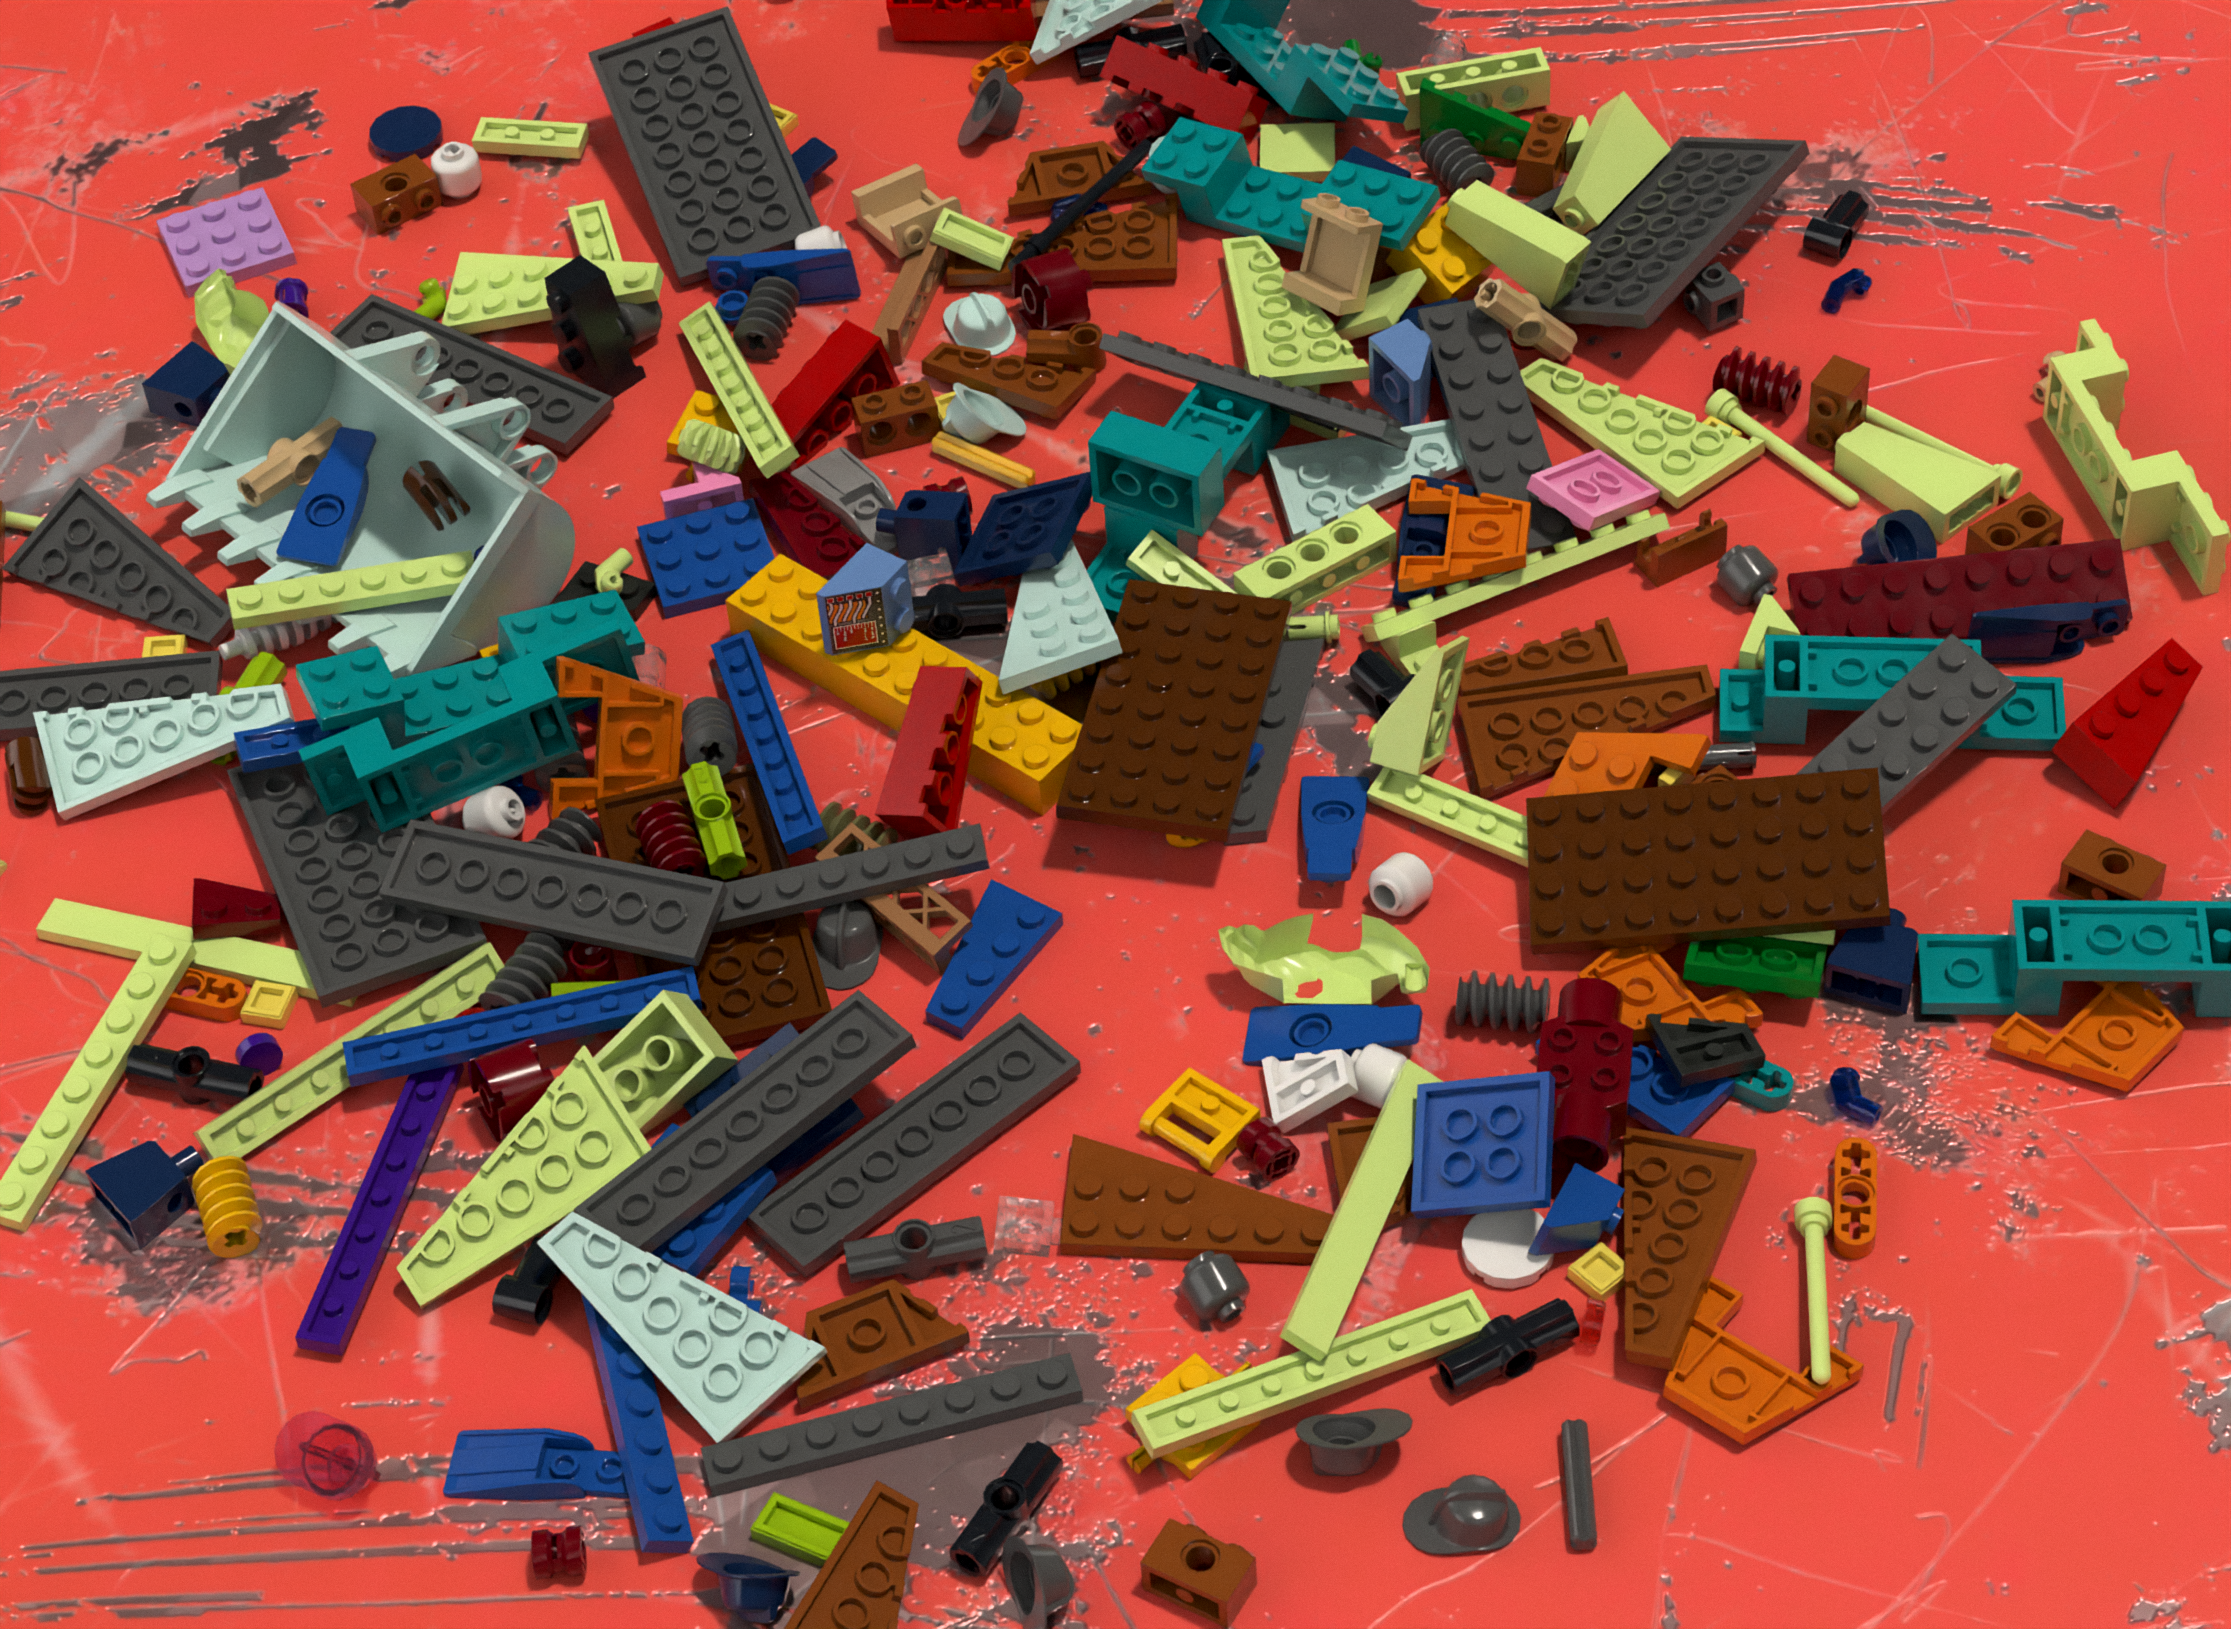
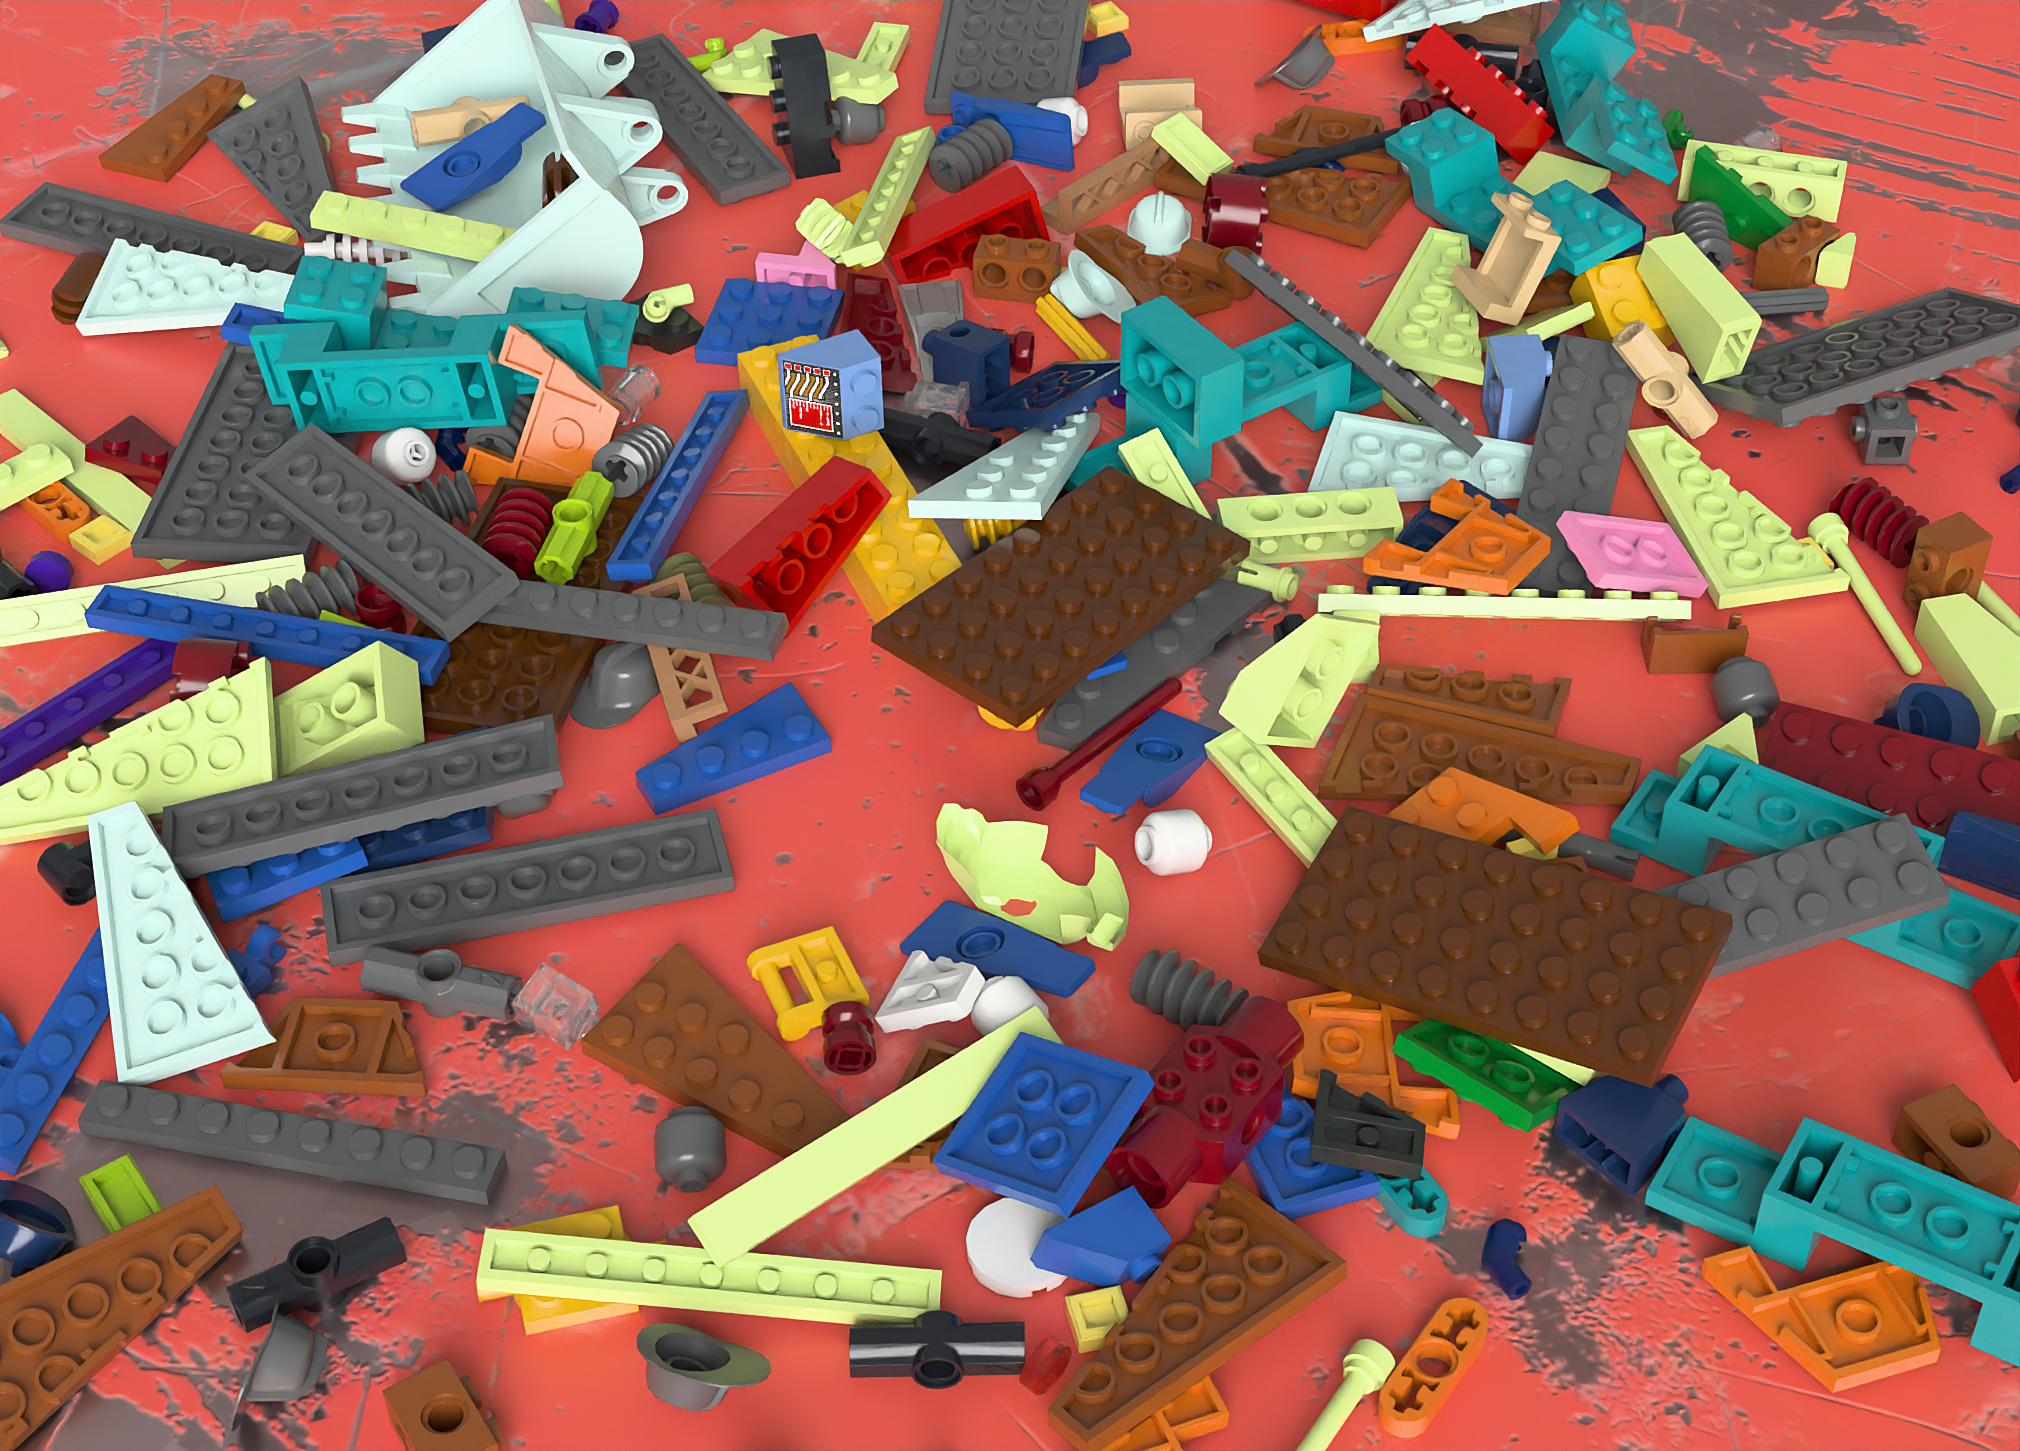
camera: 25 degrees right, 5 degrees down
yellowish green slope [1553,91,1671,235] -> none
none -> dark red piece [1016,678,1182,811]

